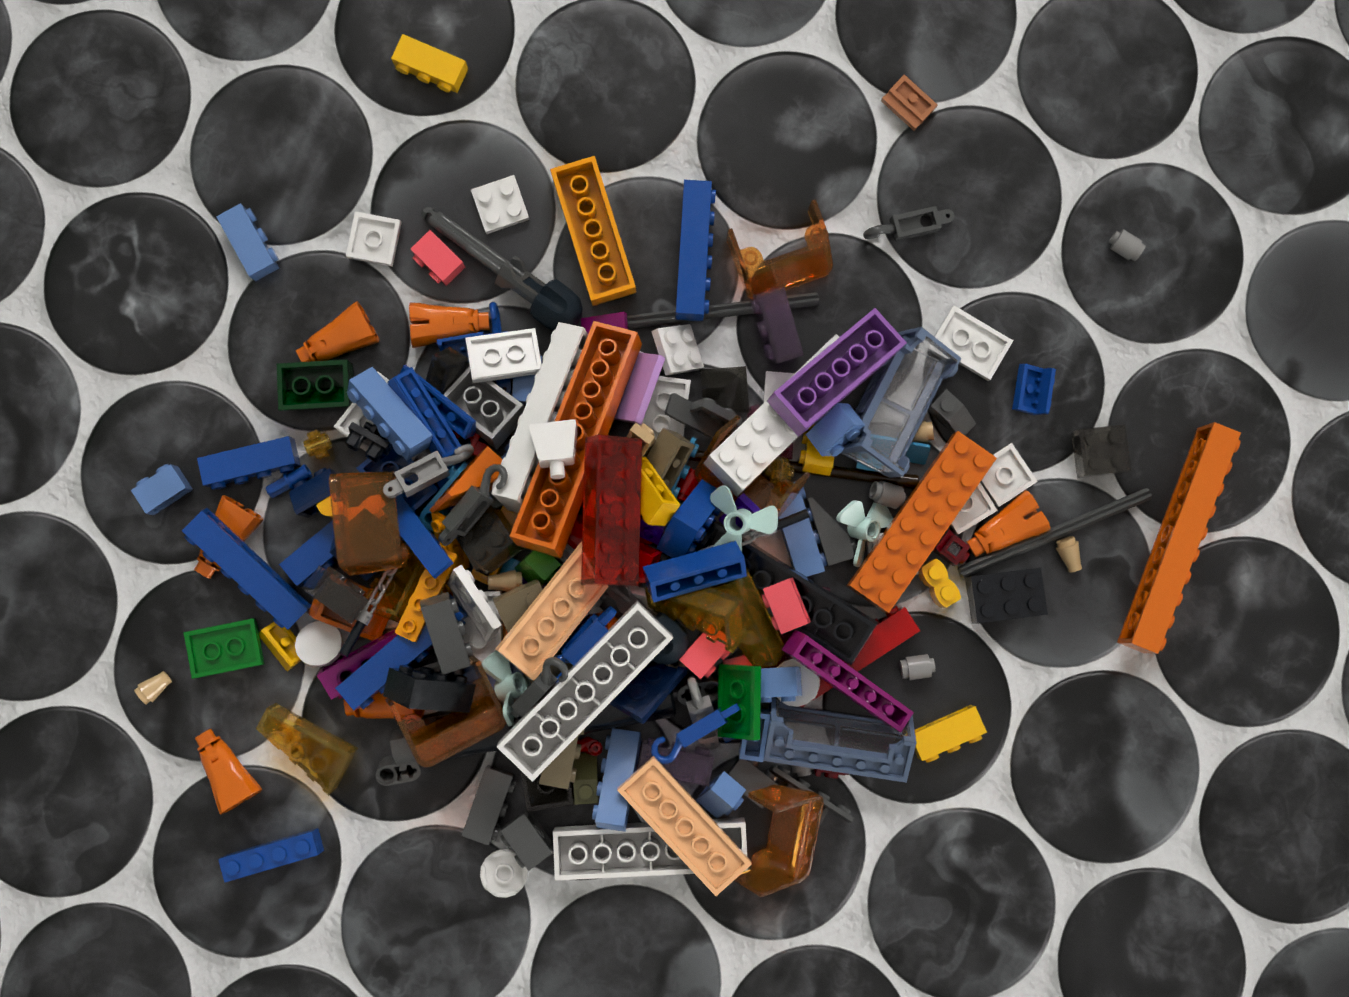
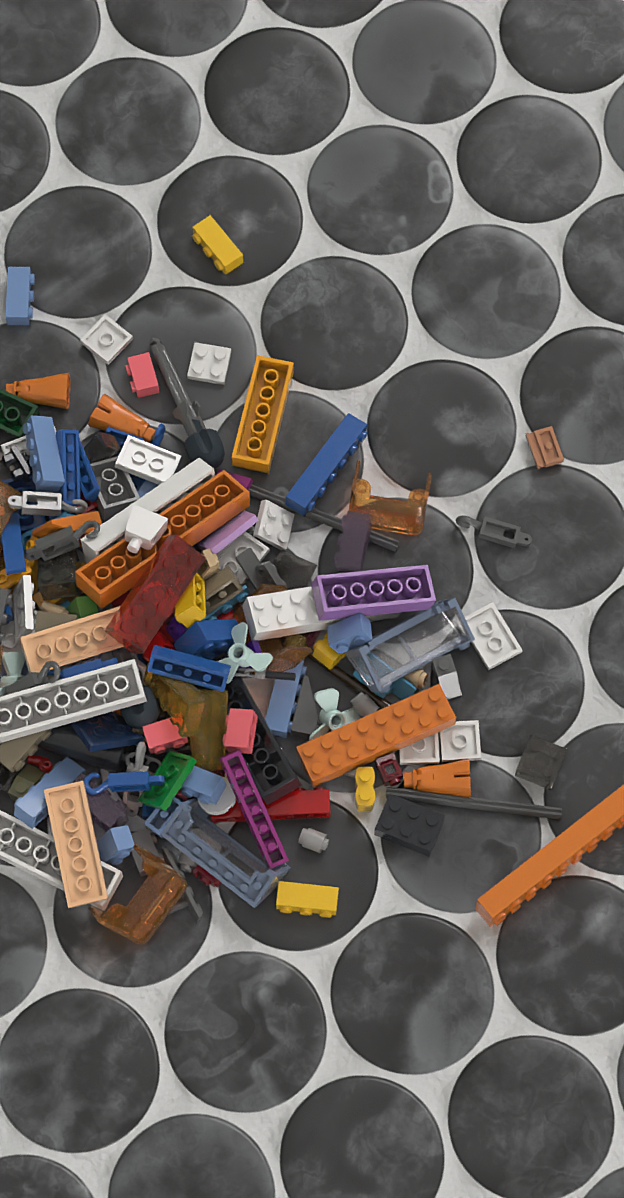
camera: 35 degrees right, 15 degrees down
blue bracket [1012,364,1056,415] -> none
tan cone [1056,536,1082,573] -> none

